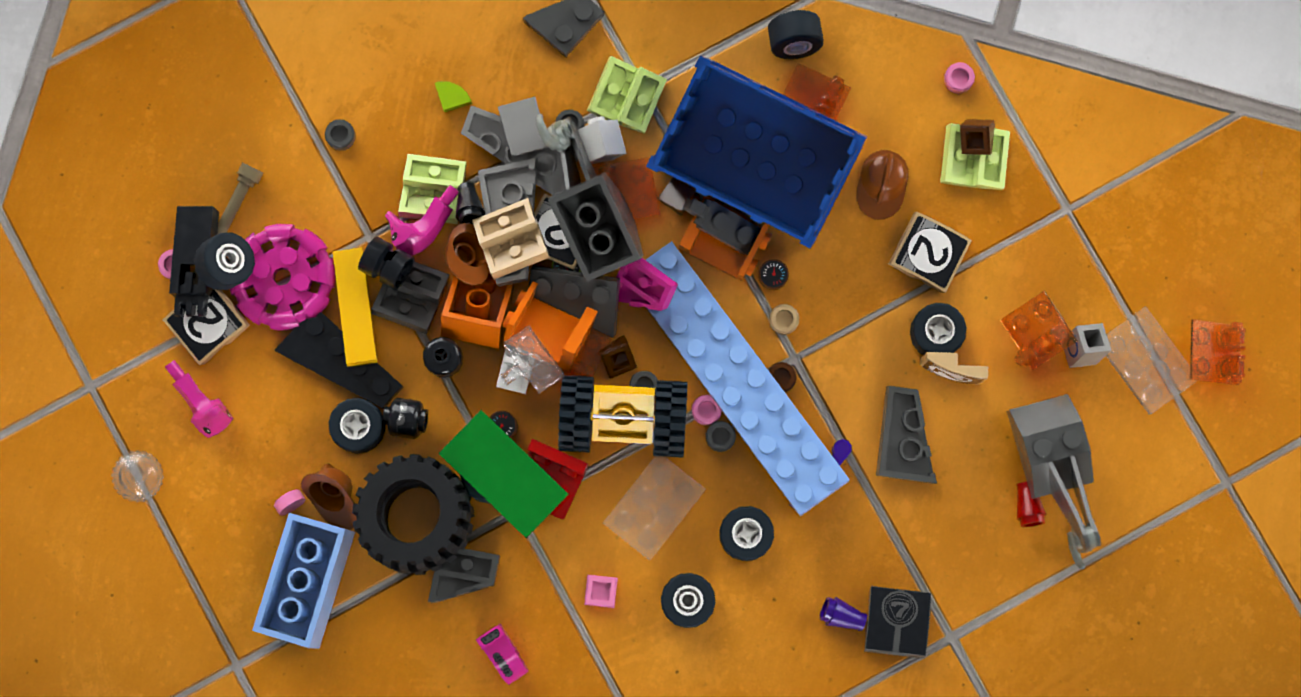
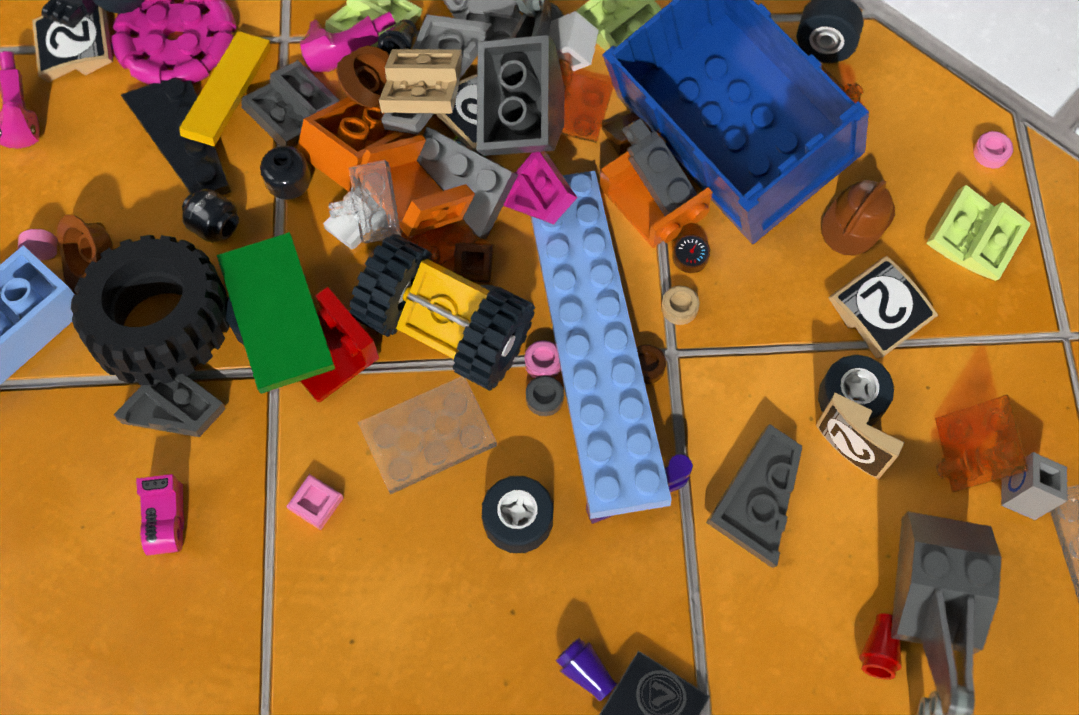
camera: 25 degrees right, 15 degrees down
black wheel [328,398,386,454] -> none
black wheel [358,236,415,291] -> none
black tile [489,411,518,438] -> none
black wheel [661,573,716,628] -> none
reddish brown slope [960,119,995,155] -> none

